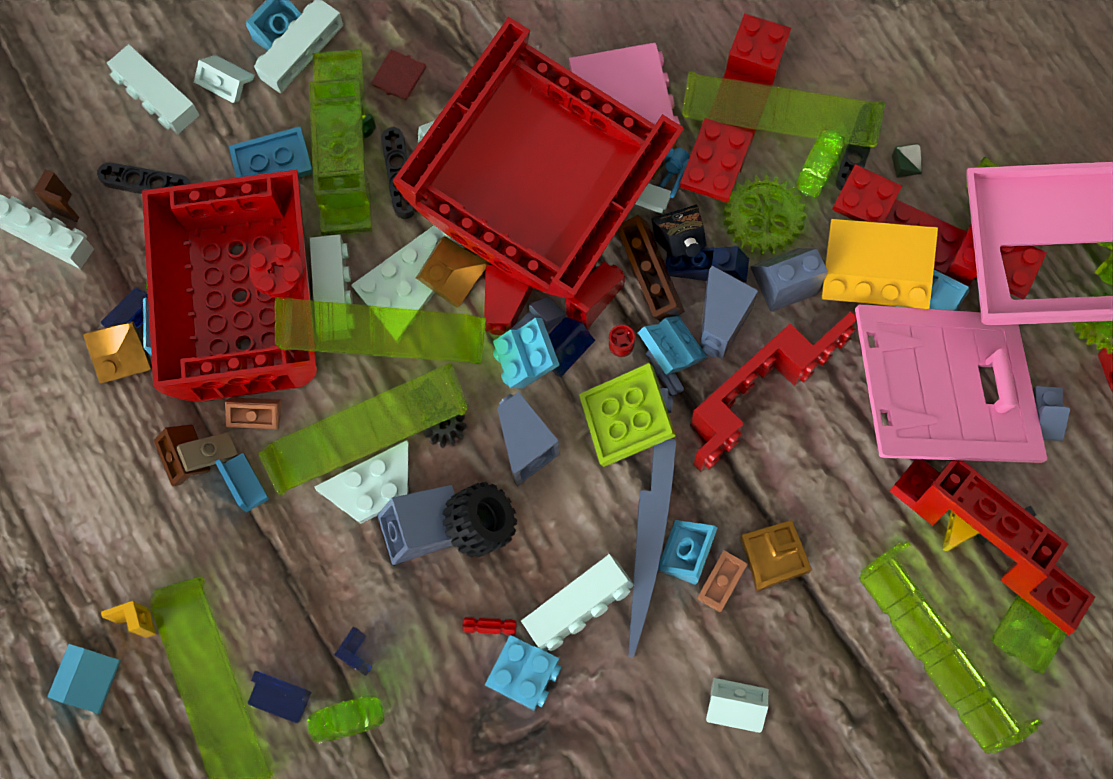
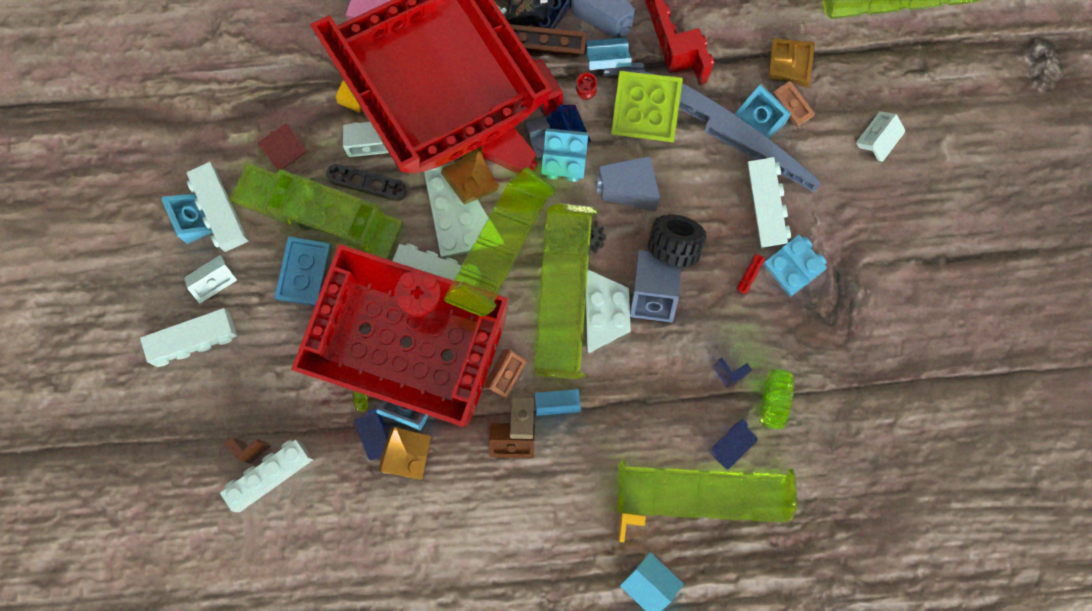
camera: 65 degrees left, 5 degrees up
black beam [97,163,192,194] -> none

